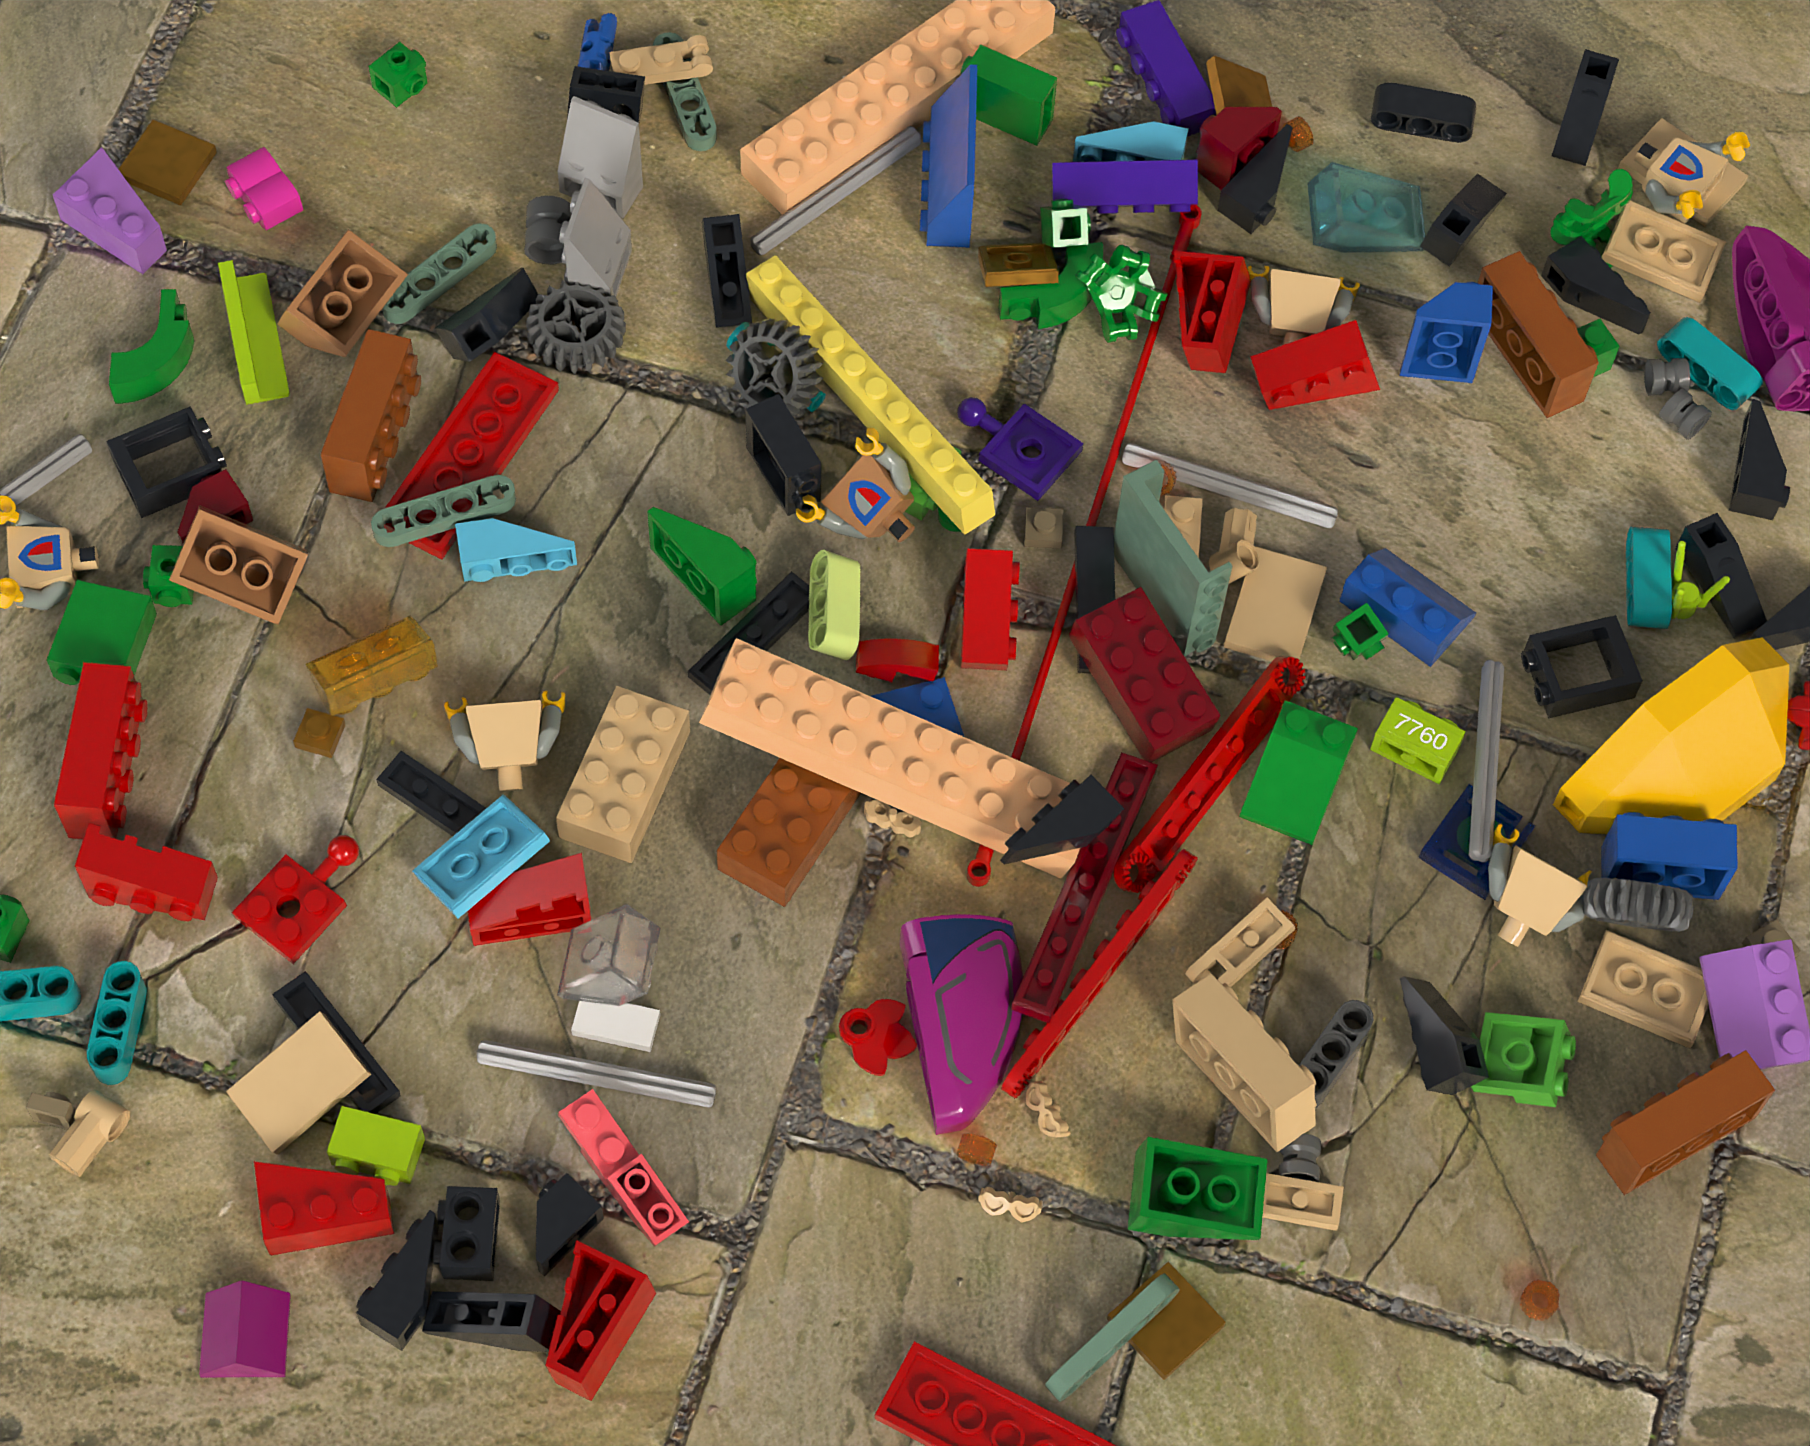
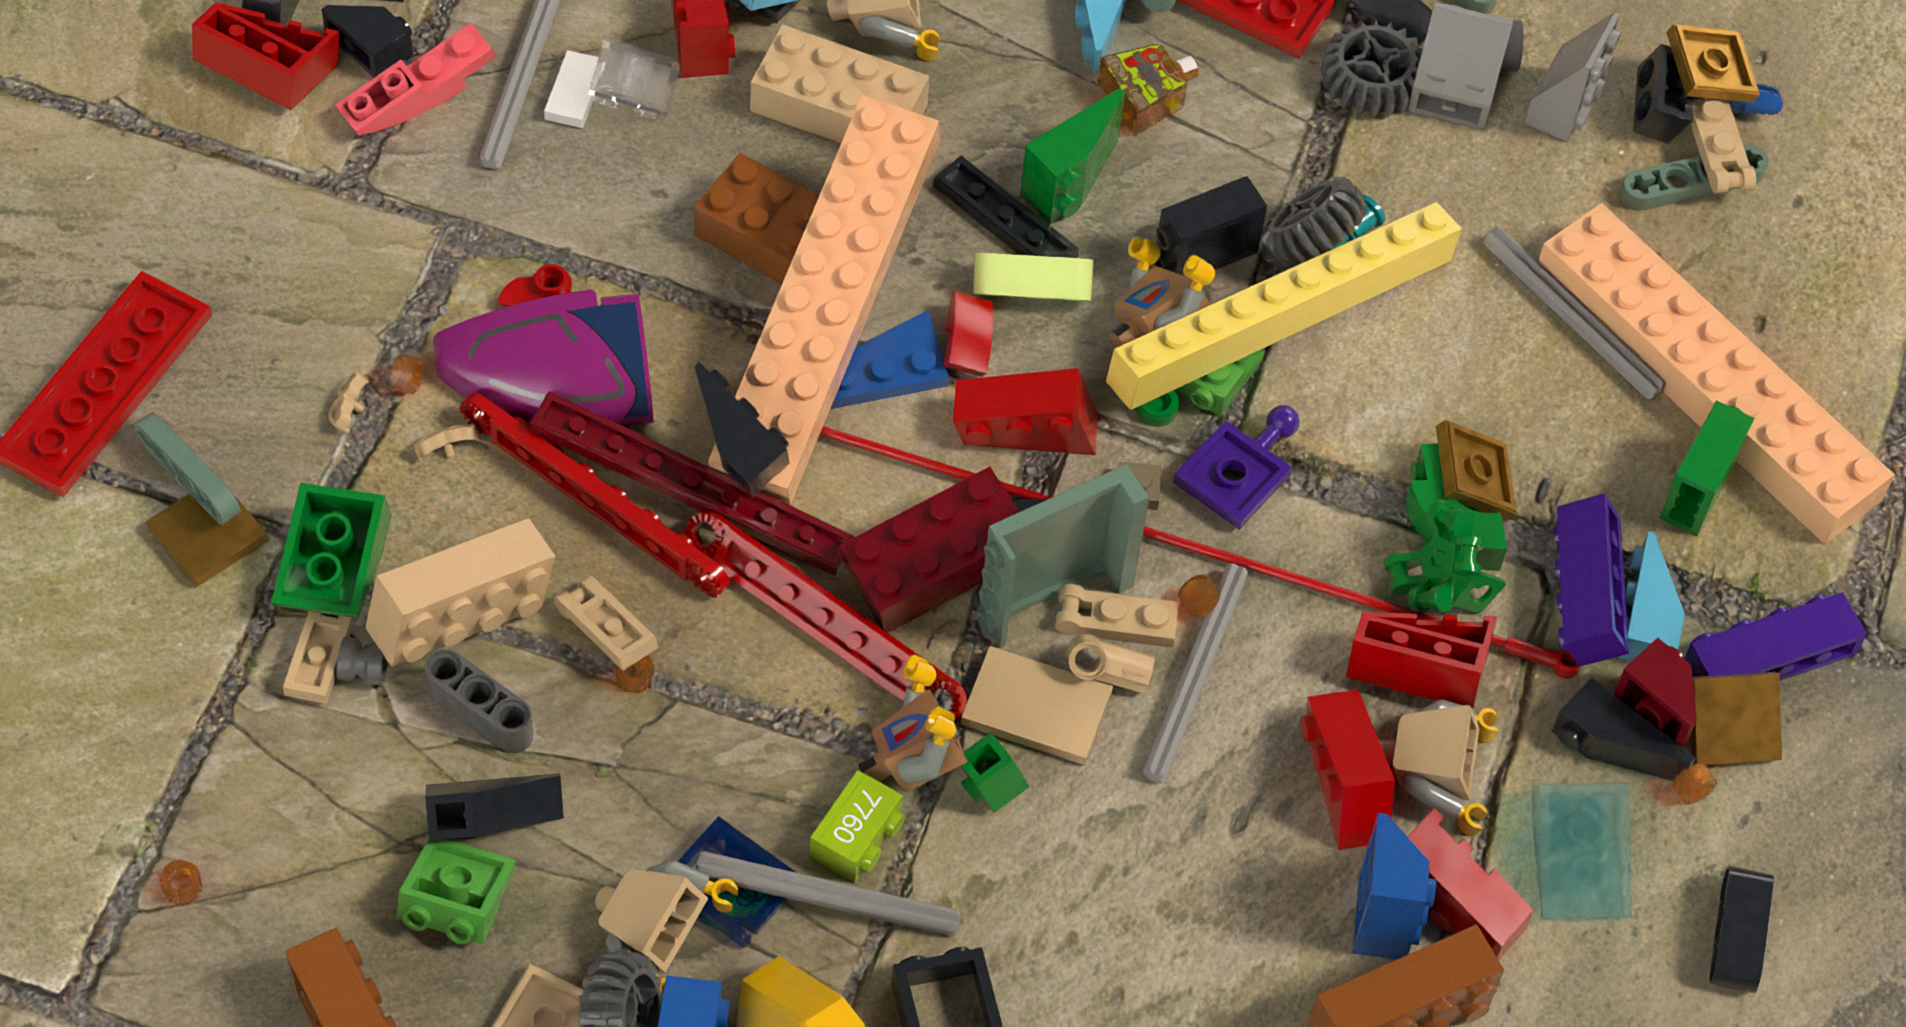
camera: 90 degrees right, 5 degrees down
black slope [701,214,752,328] -> none
blue slope [920,64,977,248] -> none
green brick [1040,199,1091,248] -> none
green slope [1239,700,1358,845] -> none
blue slope [1339,548,1476,667] -> none
black slope [1420,173,1507,267] -> none
none -> torso [858,655,967,791]
none -> clear orange torso [1097,44,1199,136]
none -> wedge [1408,808,1534,960]
none -> pearl gold tile [1666,24,1760,103]

